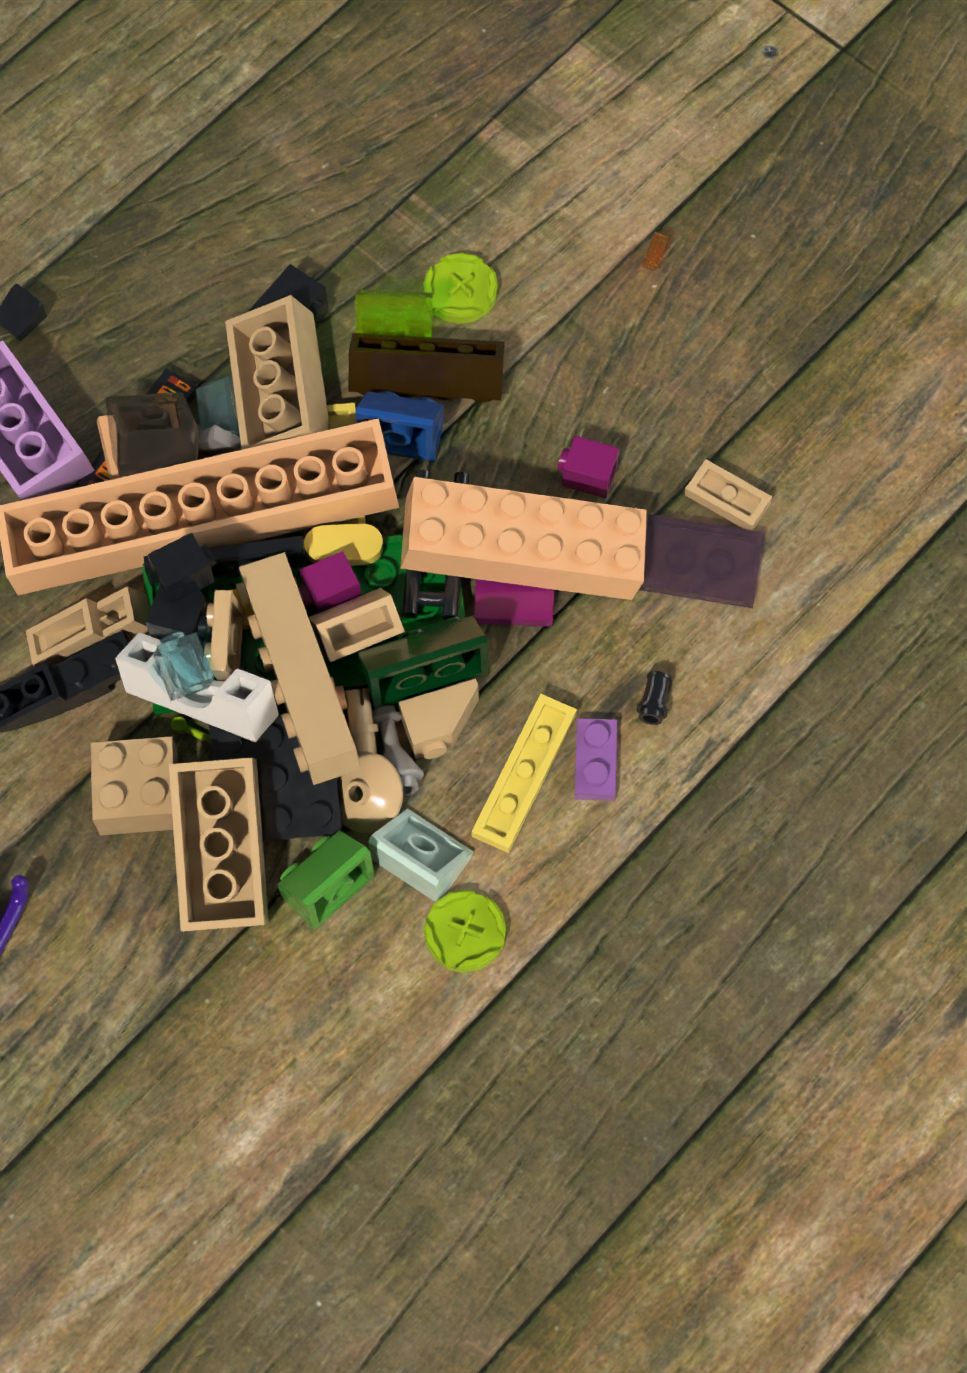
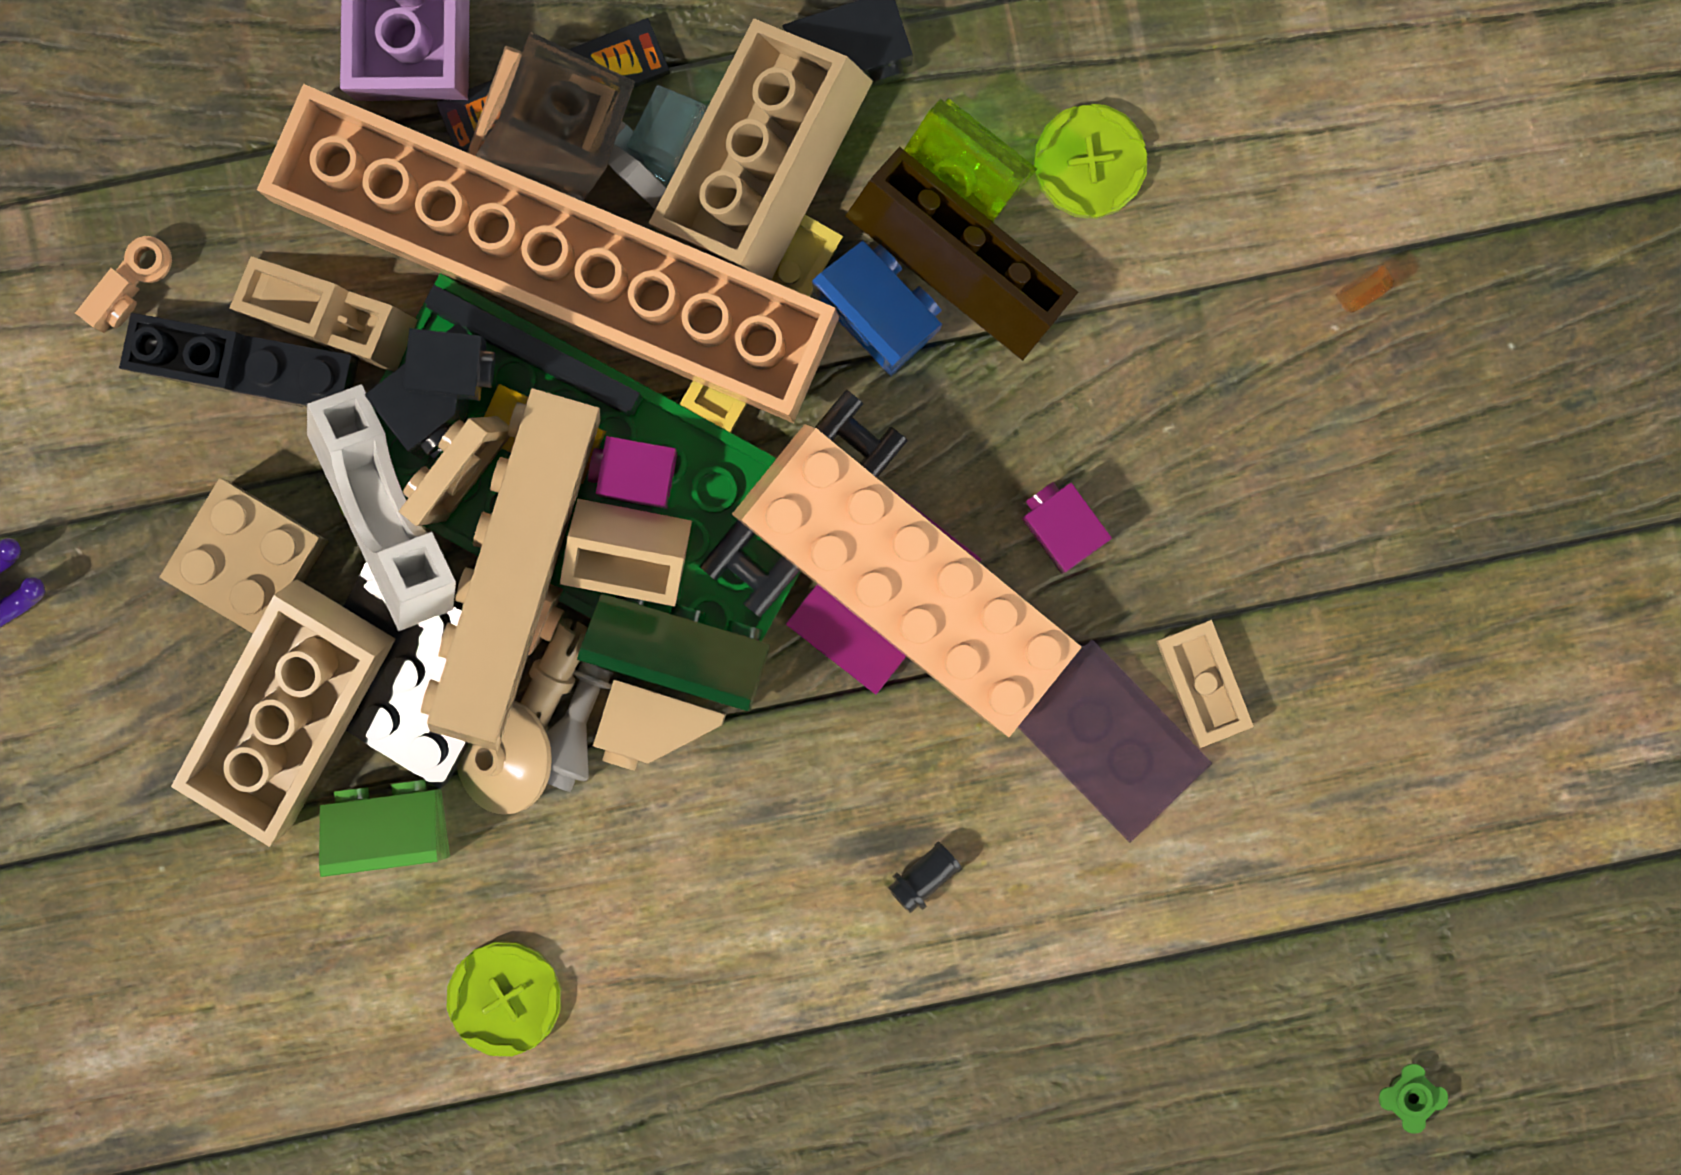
camera: 30 degrees right, 20 degrees up
clear light blue brick [153,632,214,701] -> none
light yellow tile [304,524,383,566] -> none
light aqua slope [368,809,474,902] -> none
light yellow plate [472,694,577,853] -> none
medium lavender plate [575,718,617,801] -> none

